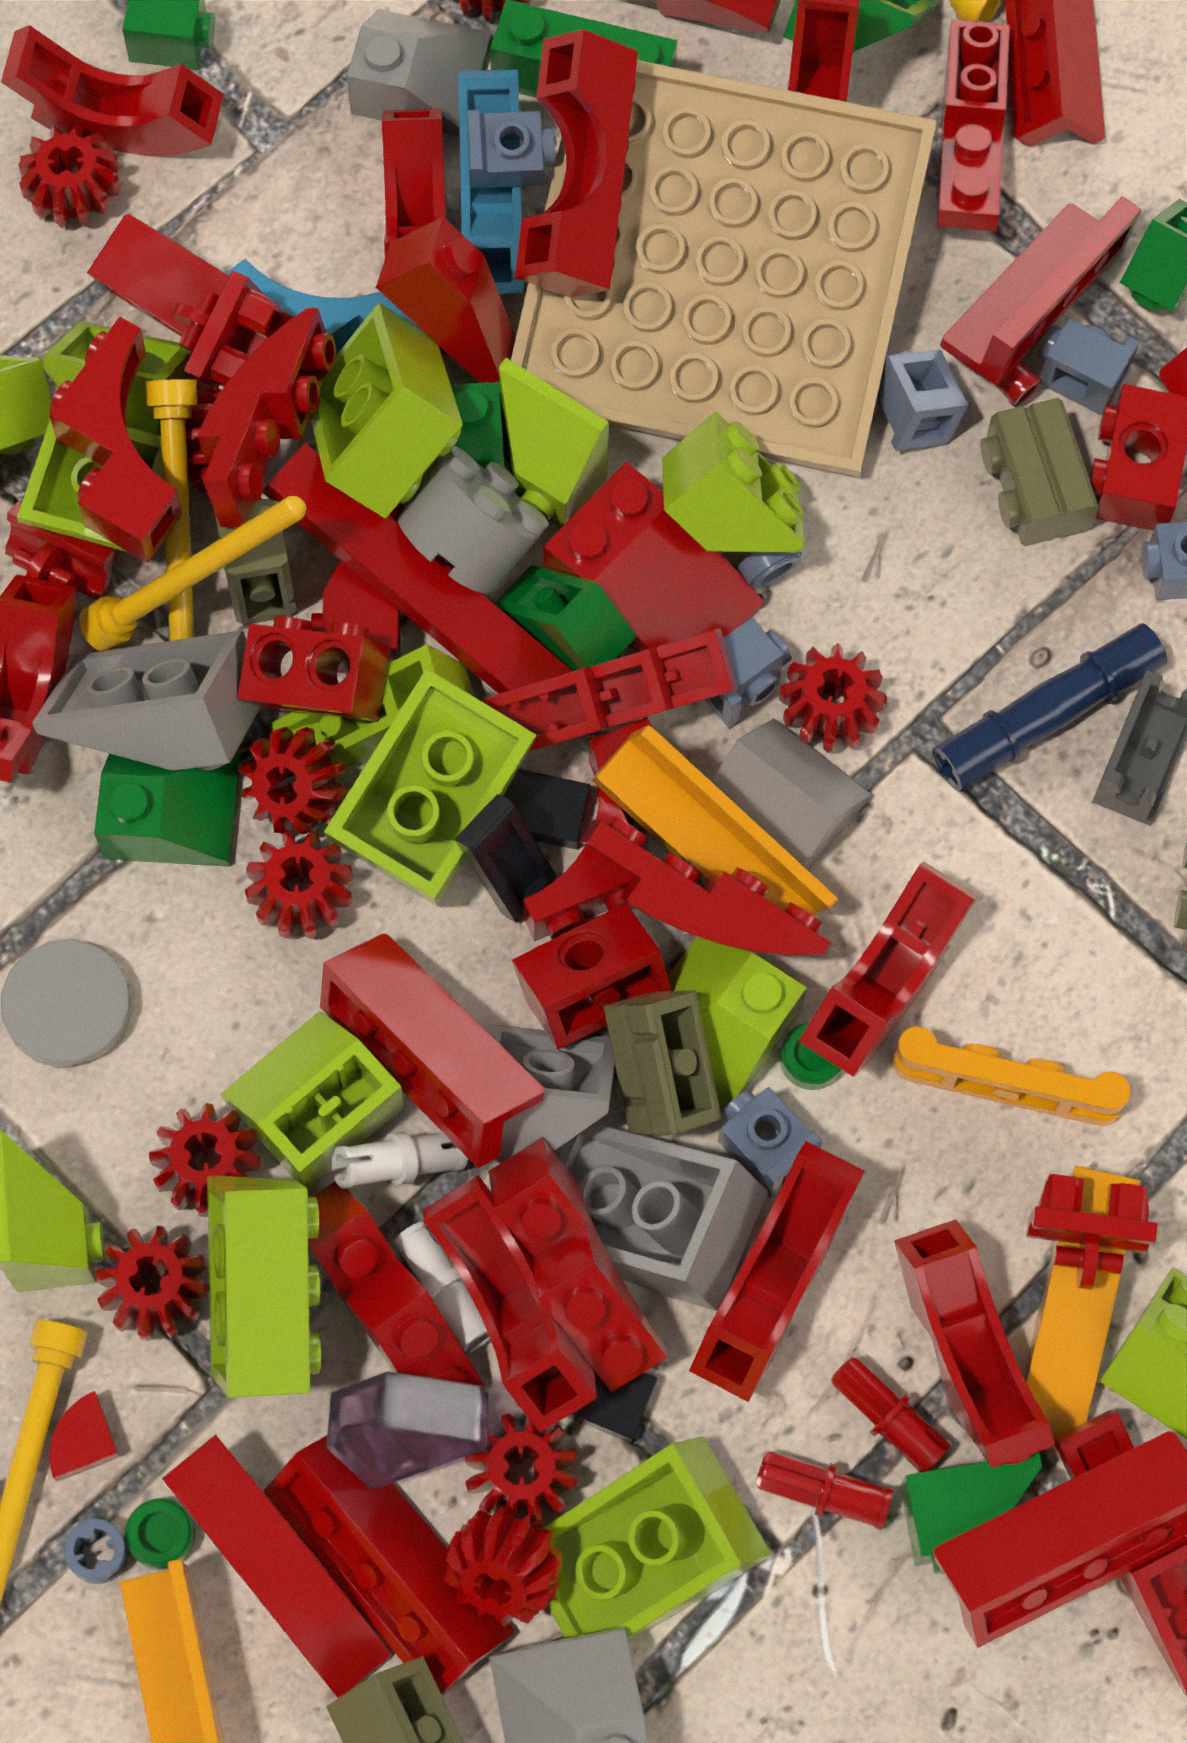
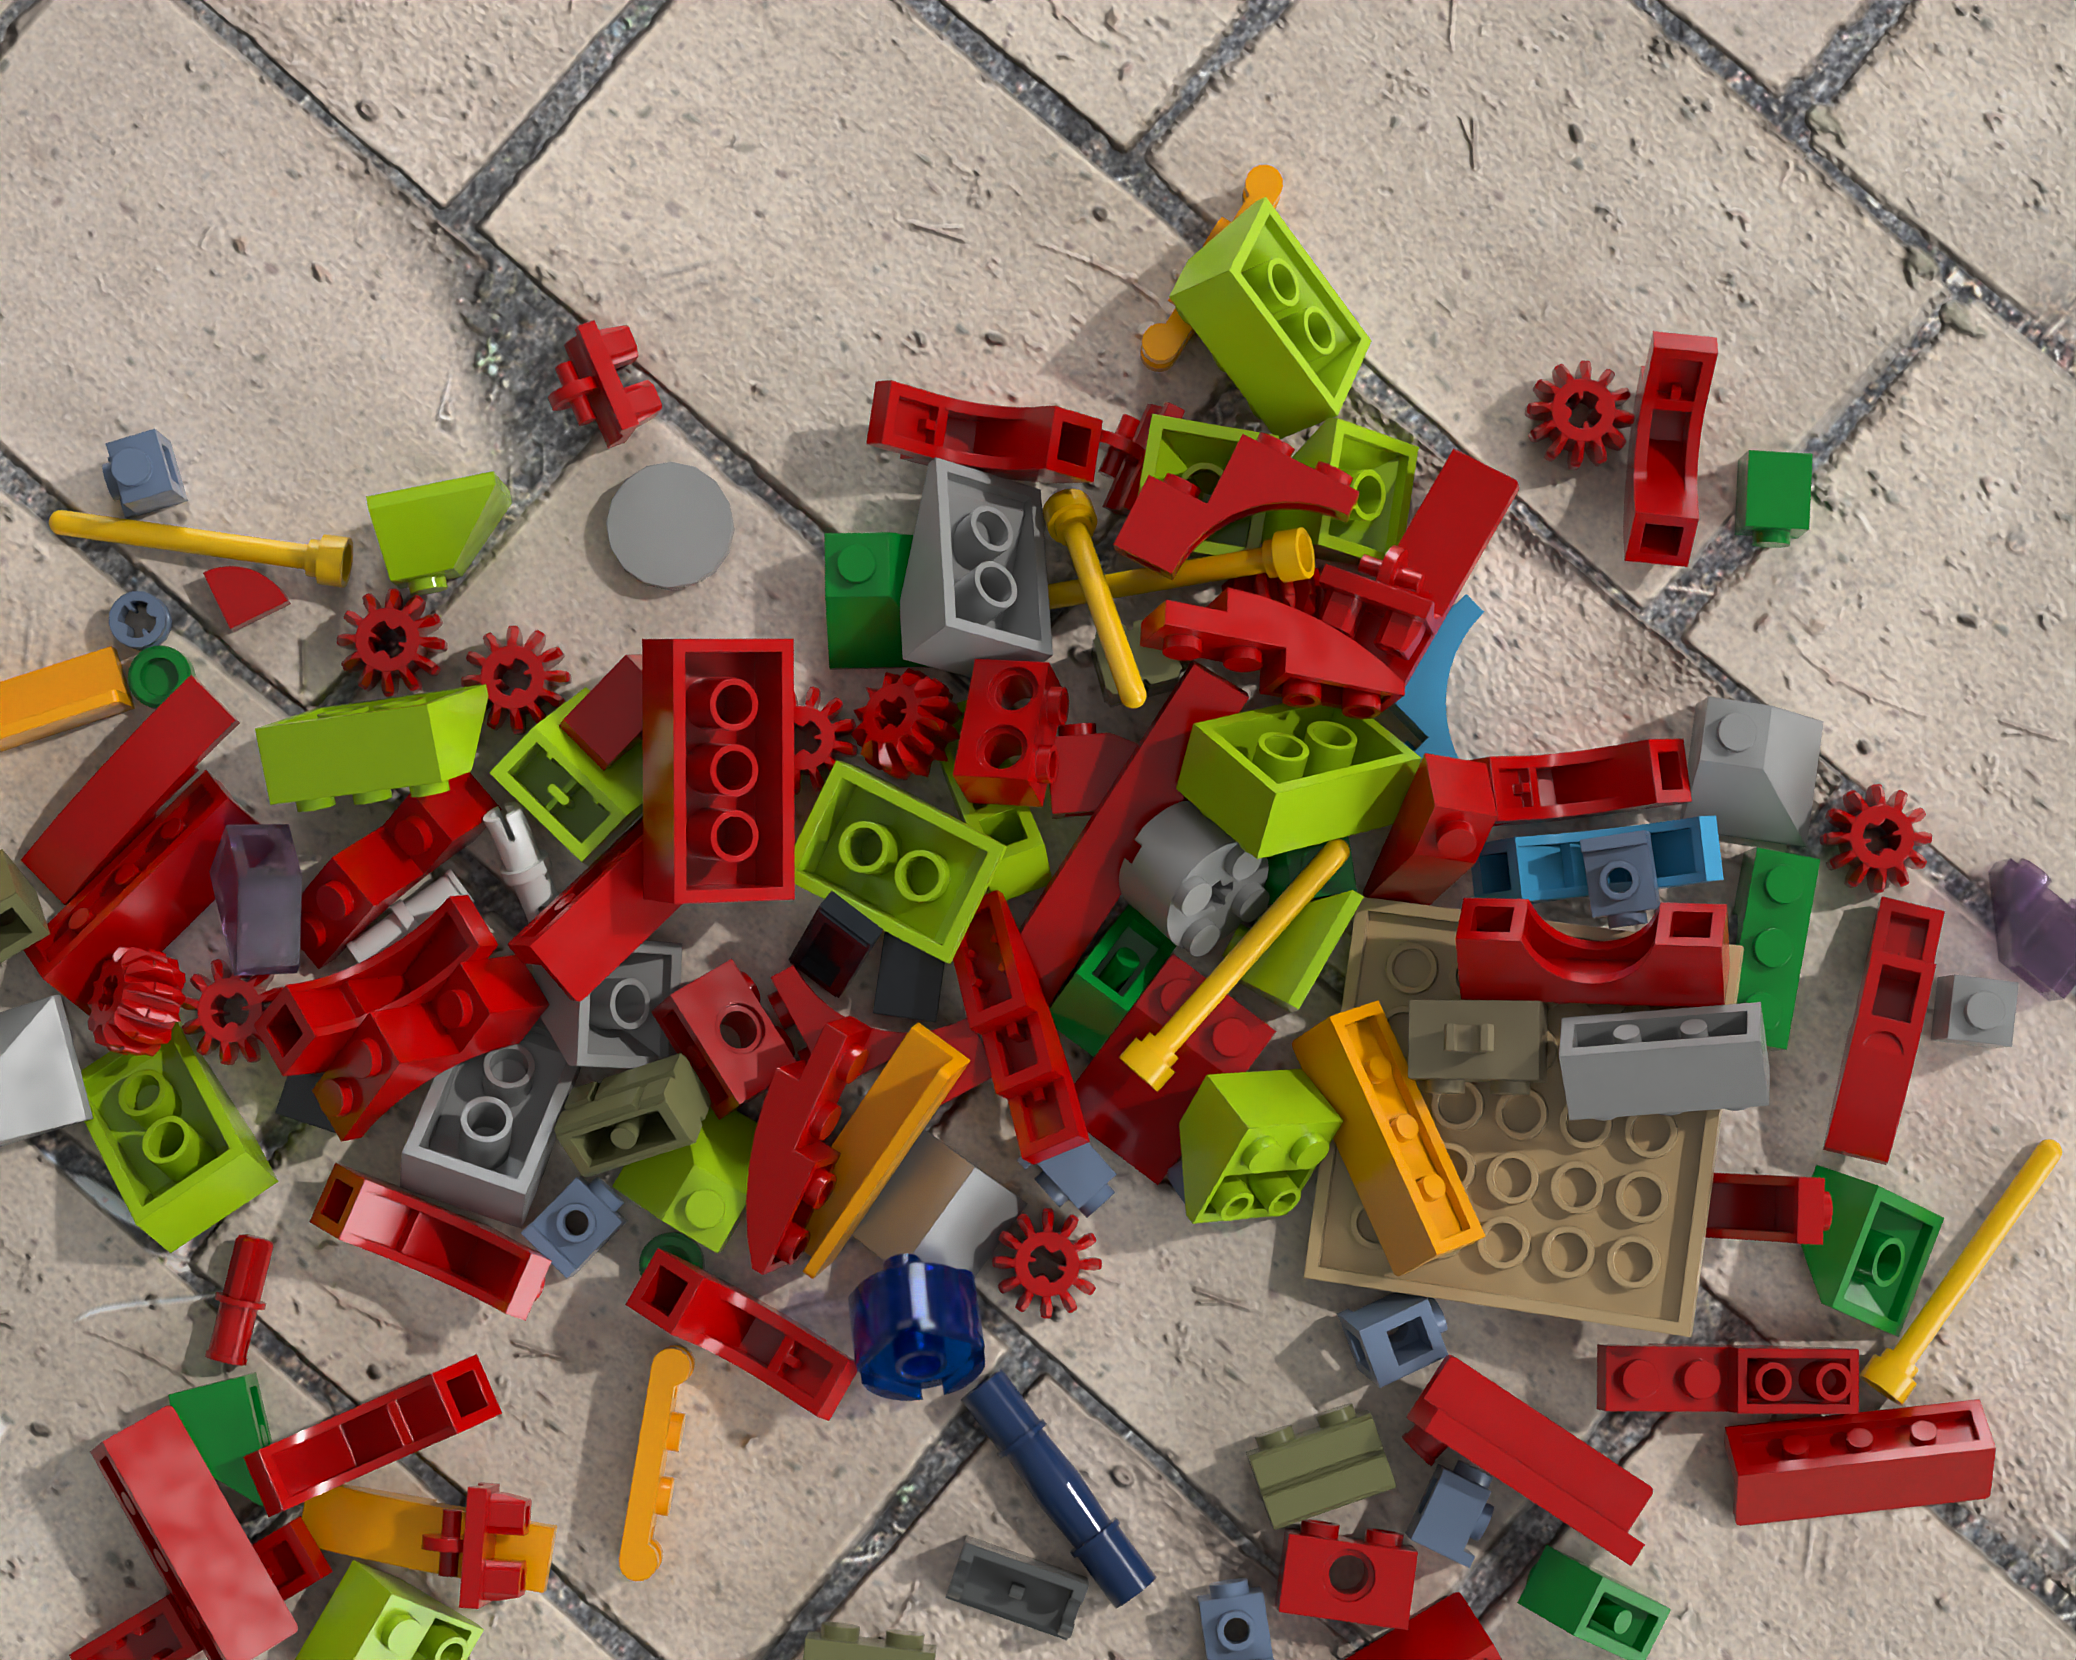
camera: 85 degrees right, 15 degrees up
red axle [831,1357,952,1473] -> none
none -> red slope [559,654,643,771]
none -> red brick [642,638,795,904]
none -> clear blue brick [848,1253,985,1401]
none -> yellow piece [1119,838,1350,1092]
none -> light orange panel [1292,1000,1486,1276]
none -> dark tan brick [1408,1000,1548,1095]
none -> light grey brick [1559,1002,1770,1121]

